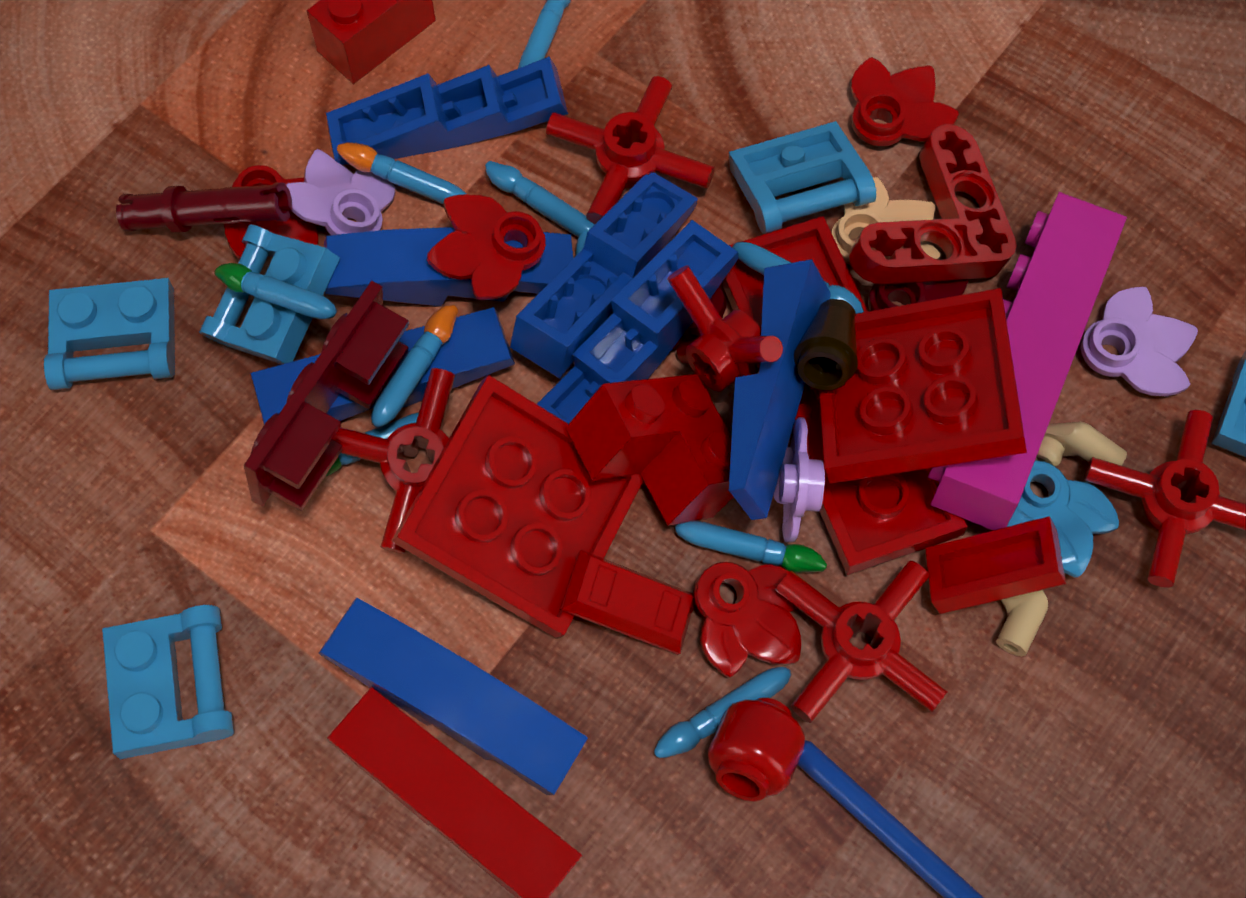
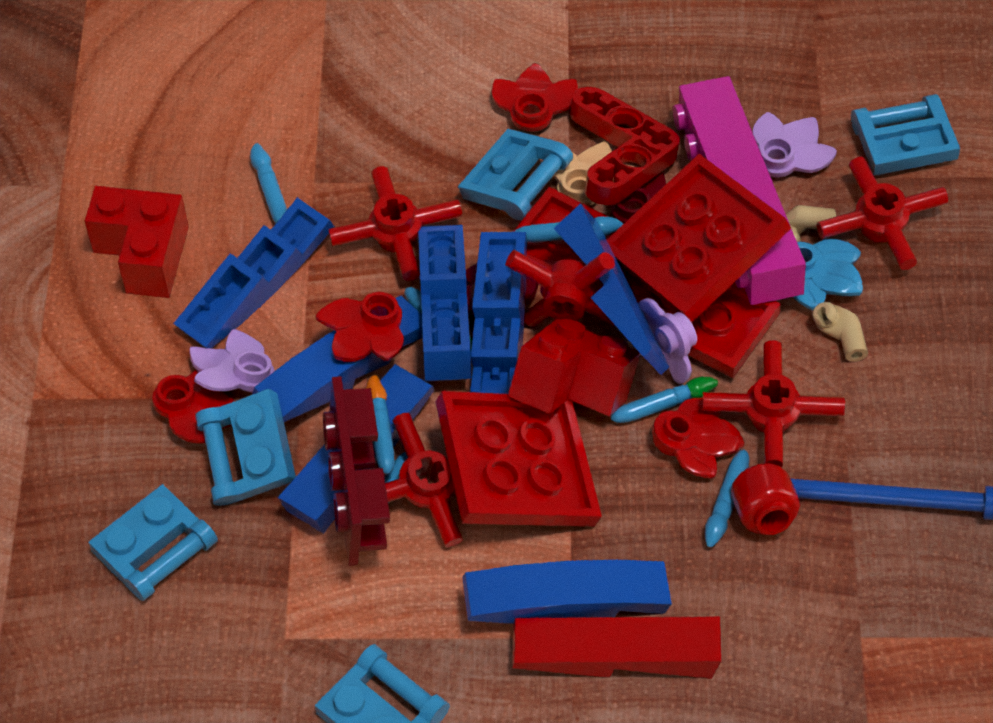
camera: 35 degrees left, 10 degrees down
dark red pin [116,182,292,233] -> none
dark azure piece [214,263,337,319] -> none
dark azure piece [337,142,467,204] -> none
dark azure piece [485,161,595,237] -> none
red tile [561,550,695,655] -> none
dark brown cone [794,299,858,391] -> none
red tile [925,516,1066,614] -> none

